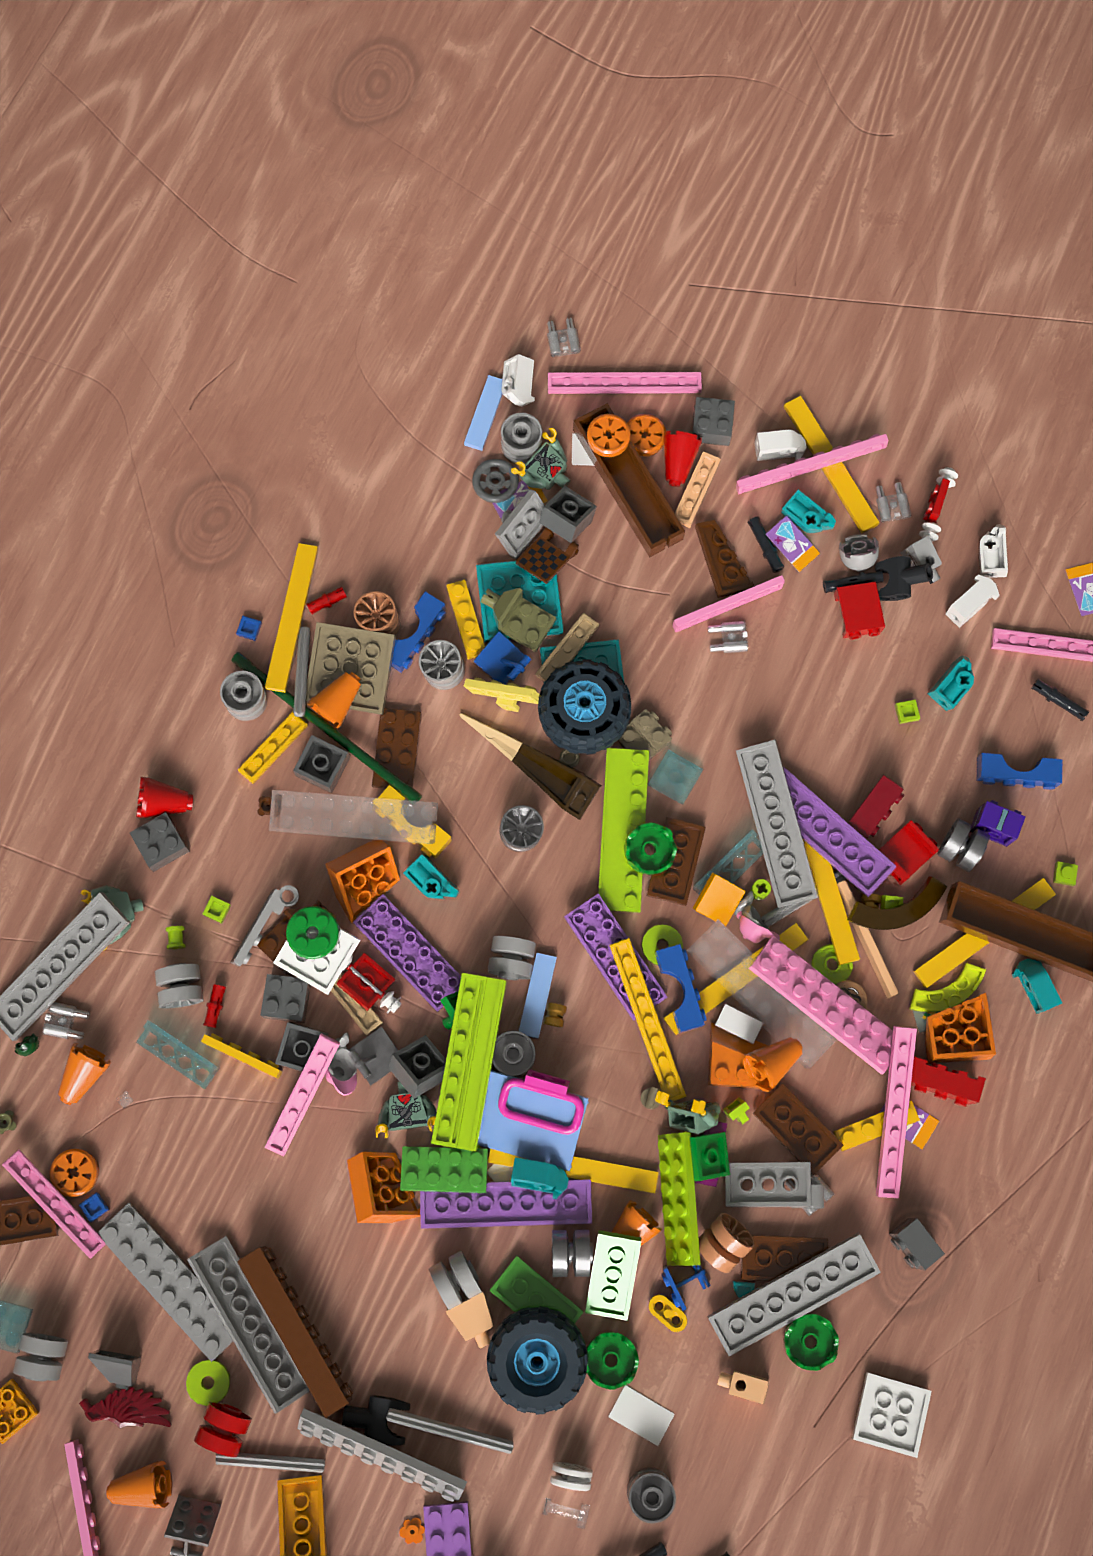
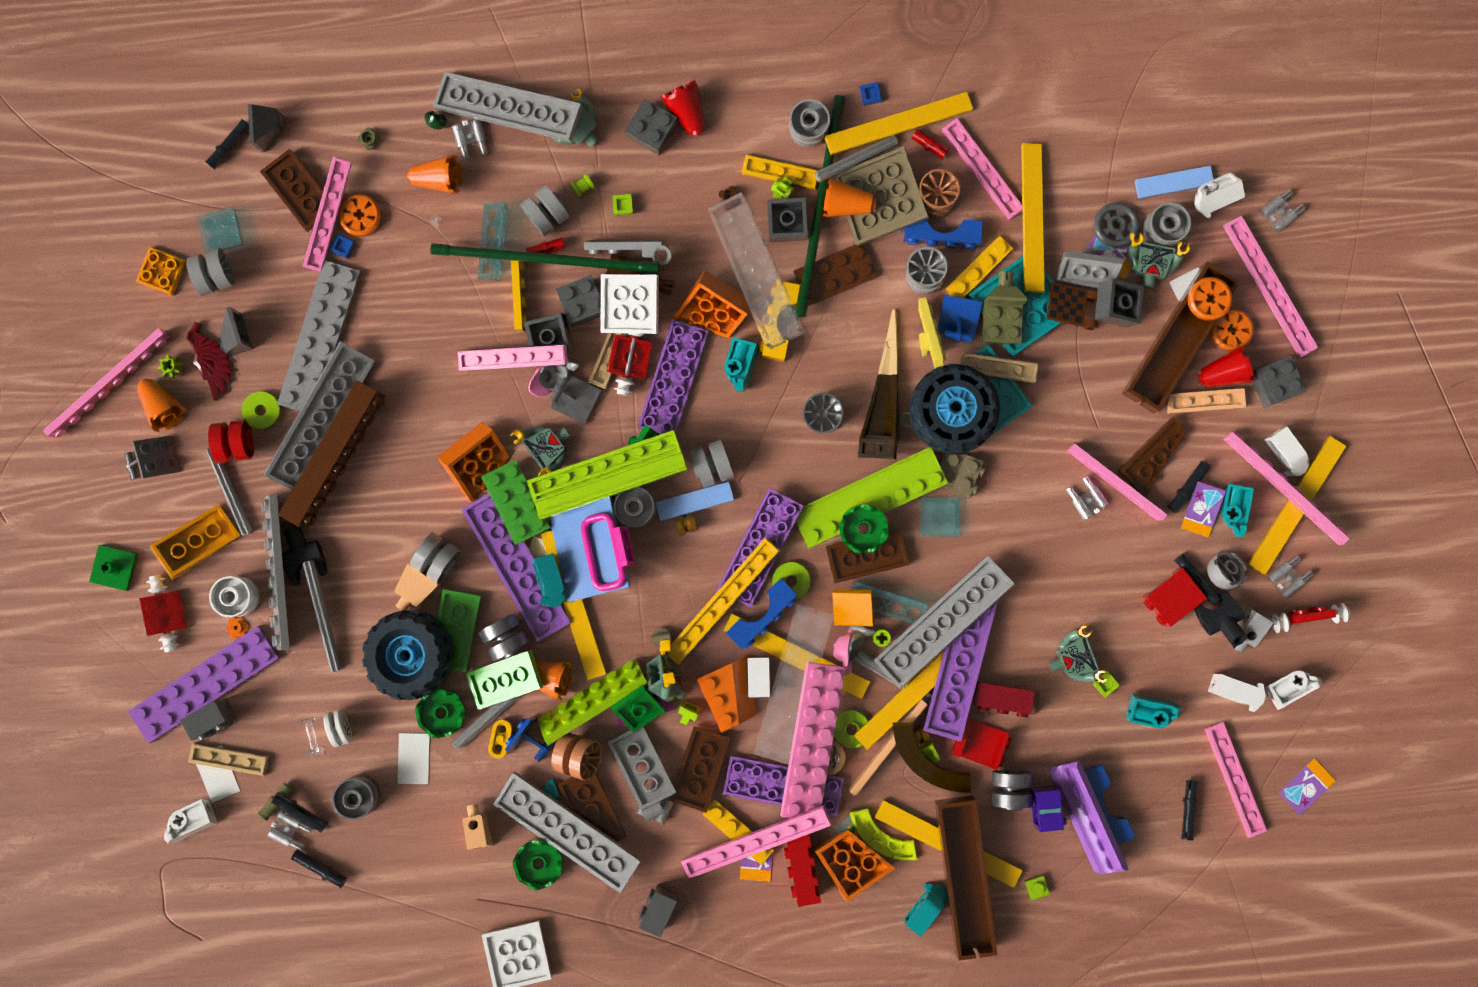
camera: 70 degrees right, 10 degrees up
green plate [286,906,341,959] -> none
dark grey brick [389,1035,446,1099] -> none
orange cone [743,1037,803,1092] -> none
none -> lime gear [157,354,184,379]
none -> white wheel [209,576,260,617]
none -> dark green piece [430,243,660,274]
none -> light grey axle [452,695,521,750]
none -> medium lavender plate [723,756,844,817]
none -> lime gear [771,177,794,199]
none -> bright pink tile [941,118,1022,221]
none -> yellow tile [1021,143,1044,293]
none -> sand green torso [1049,623,1110,682]
none -> medium lavender plate [1050,760,1129,875]

